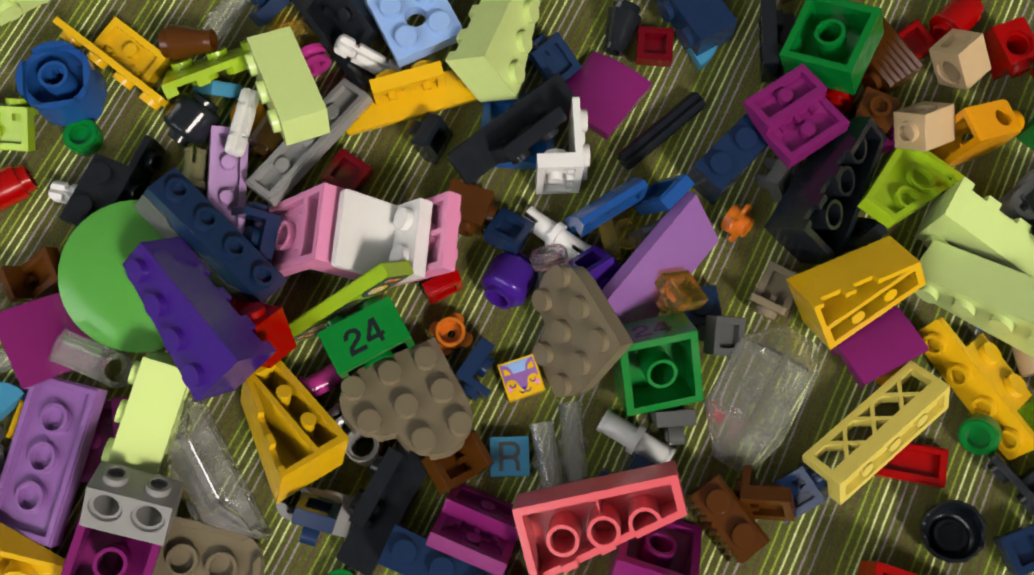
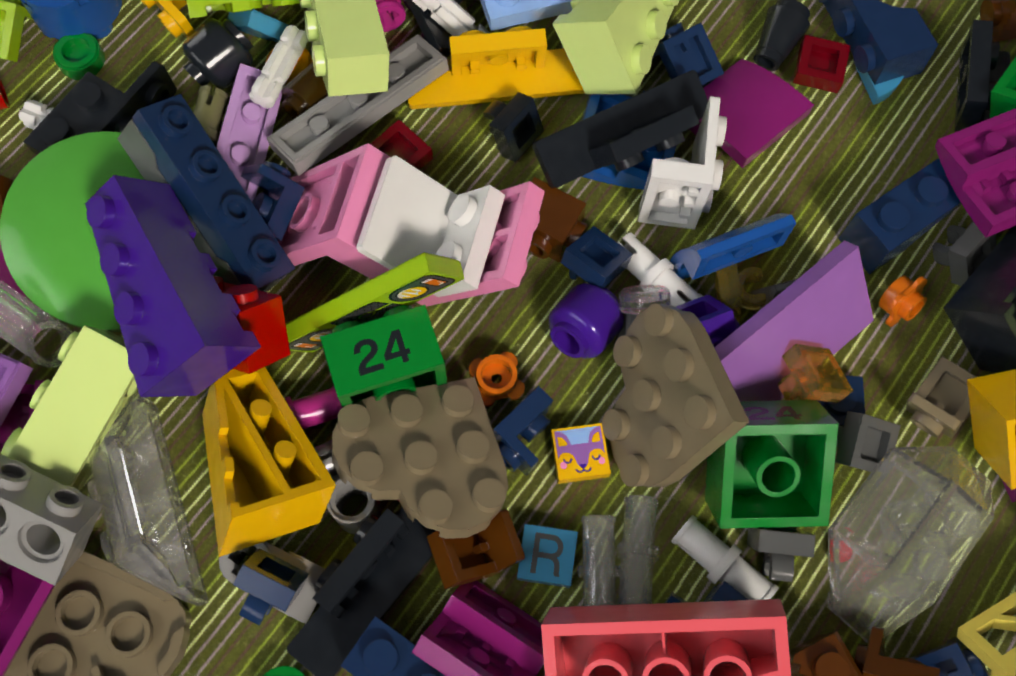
camera: 10 degrees right, 5 degrees down
red tile [422,267,463,305] -> none
black axle [617,92,705,170] -> none
blue tile [632,174,695,216] -> none

